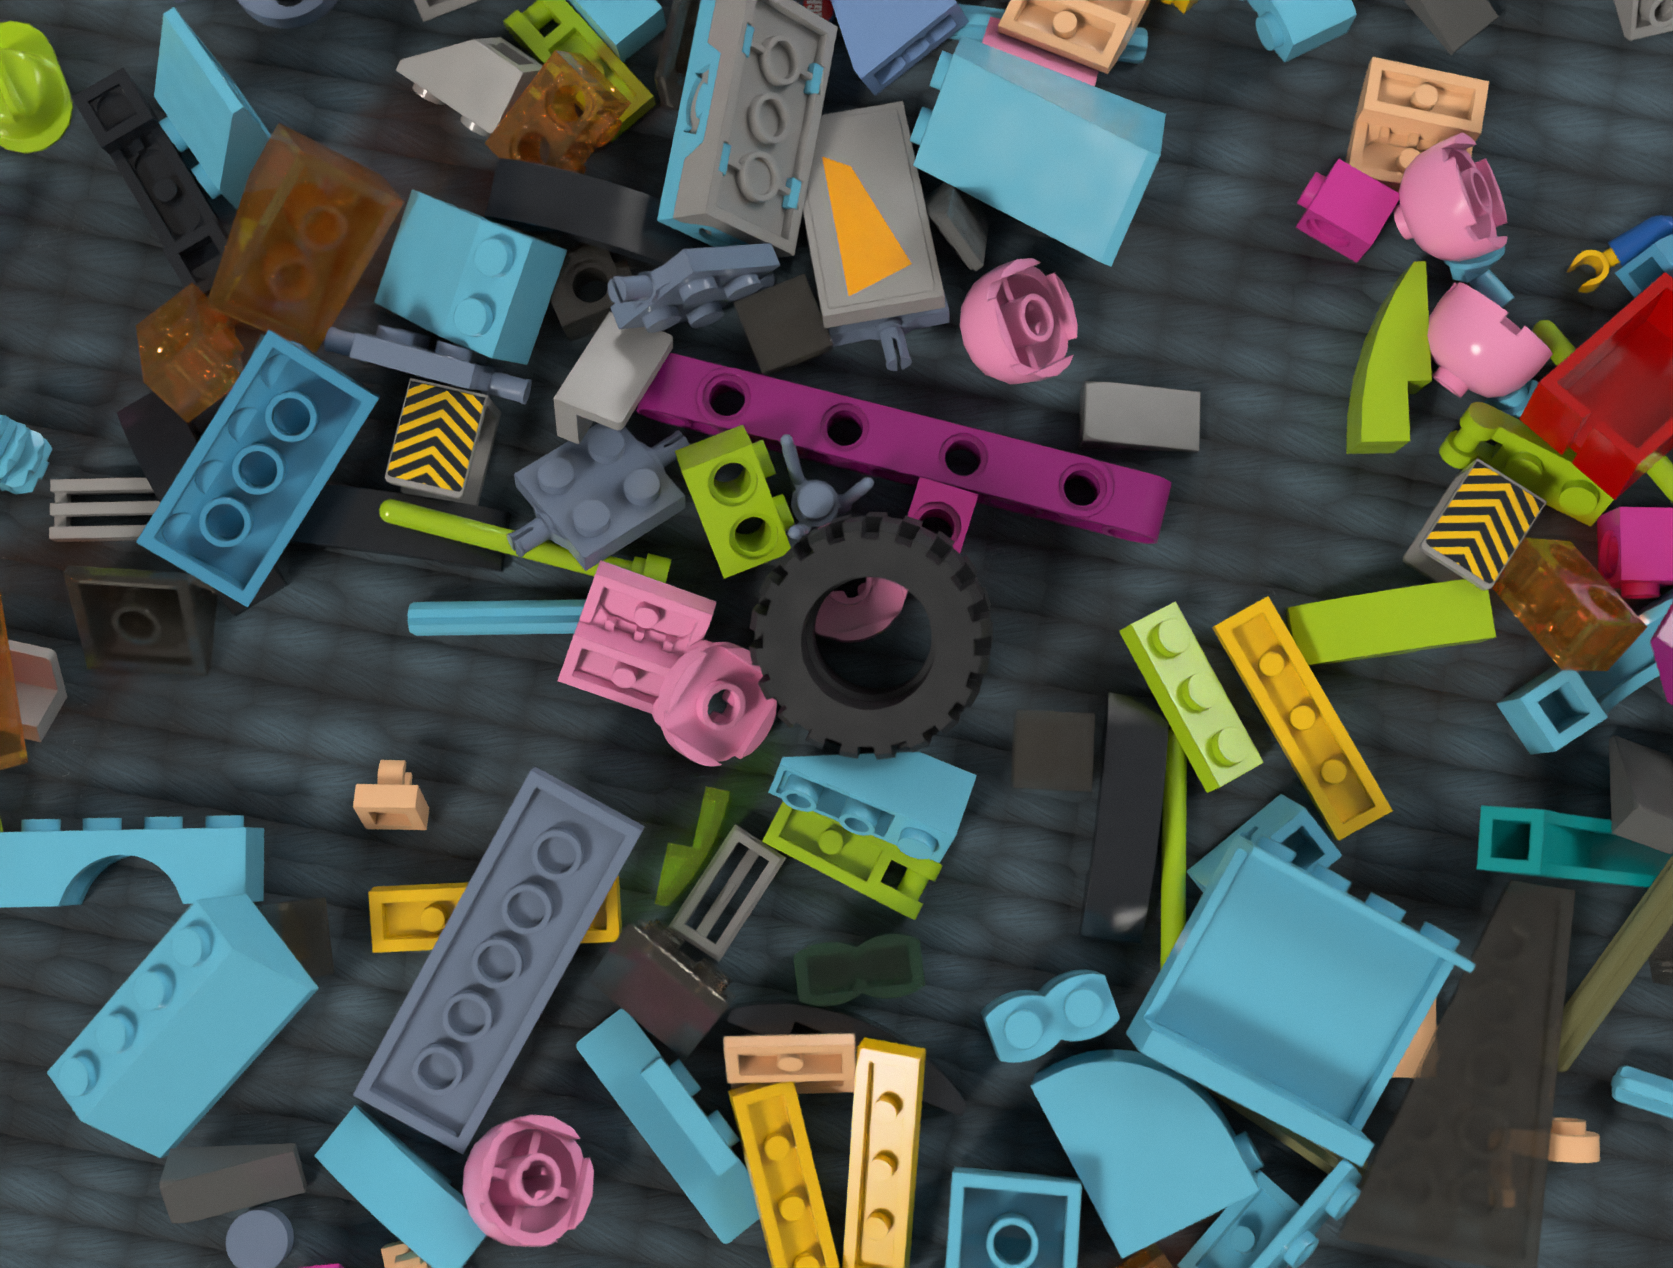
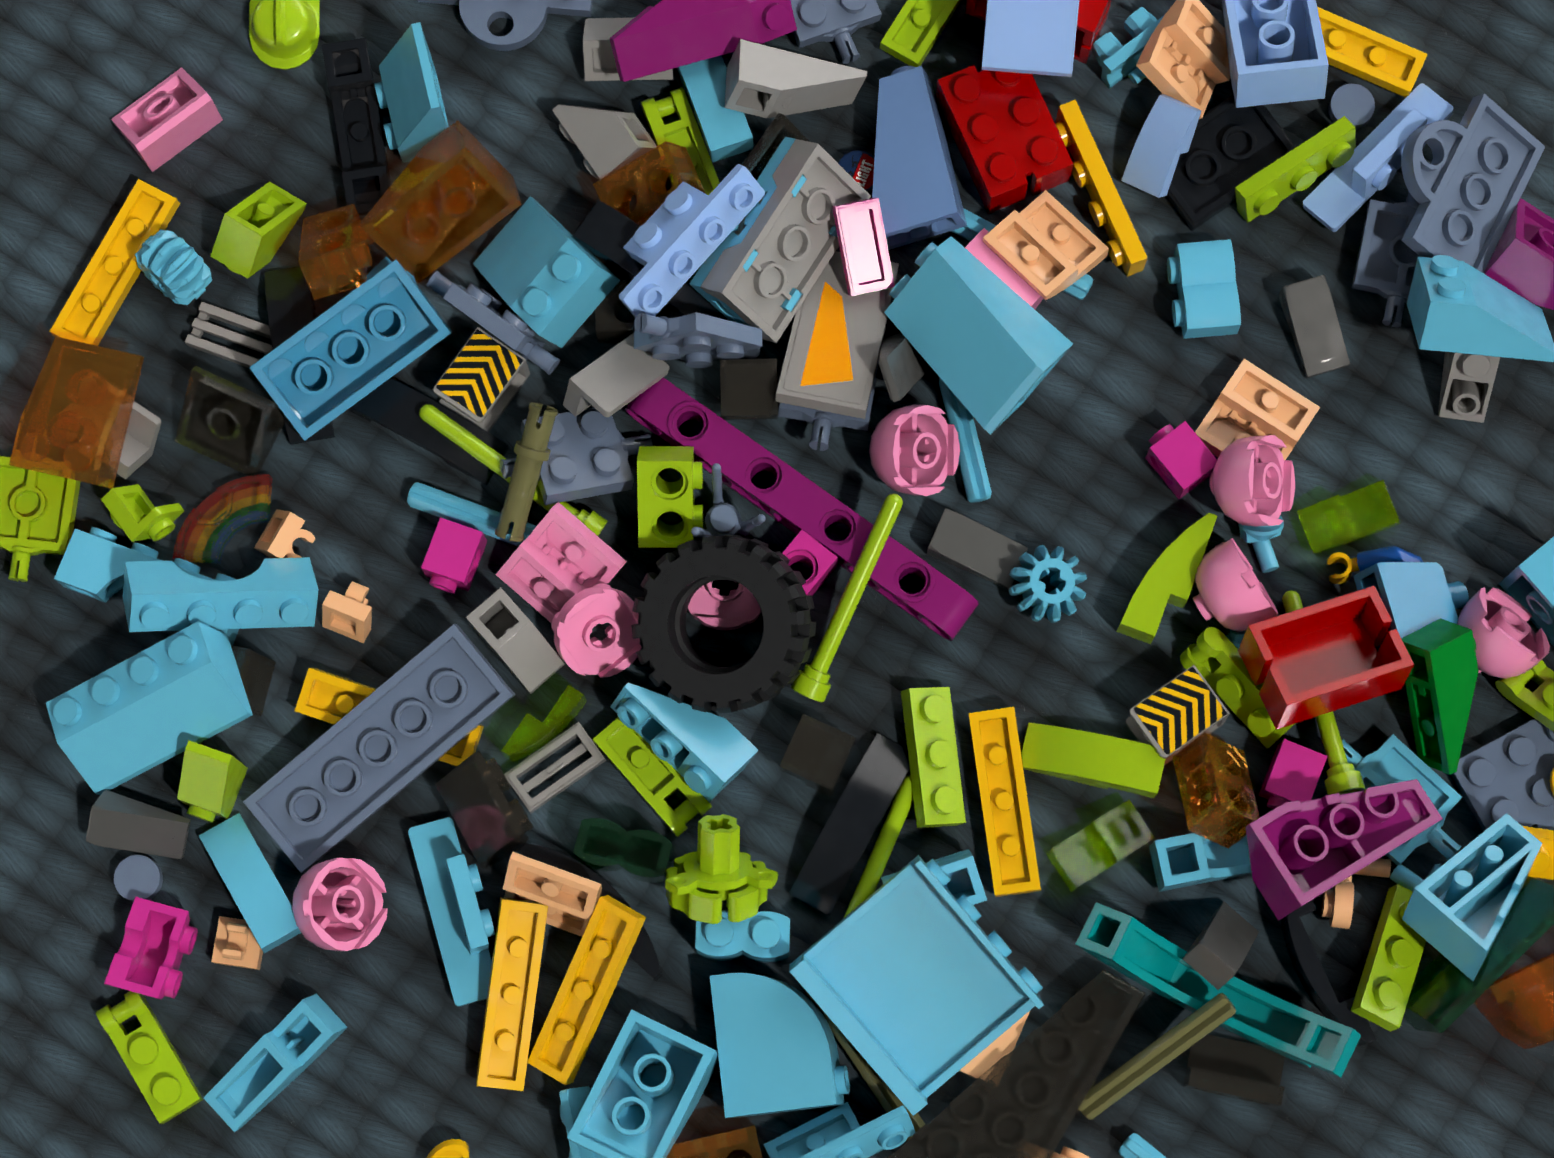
camera: 20 degrees right, 5 degrees down
none -> lime bracket [101,484,184,542]
none -> medium azure arch [123,557,319,632]
none -> clear smoke tile [173,474,273,564]
none -> lime slope [177,740,248,823]
none -> lime slope [210,182,307,279]
none -> light nougat tile [254,509,315,558]
none -> dark pink brick [421,517,487,593]
none -> light grey slope [466,587,565,694]
none -> olive pin [495,403,558,542]
none -> light blue bracket [619,164,765,318]
none -> lime piece [665,814,778,924]
none -> lime piece [791,493,903,702]
none -> tile [832,197,895,296]
none -> medium azure axle [939,378,992,503]
none -> medium azure gear [1009,545,1087,623]
none -> clear neon green slope [1046,799,1155,892]
none -> clear neon green slope [1297,480,1401,554]

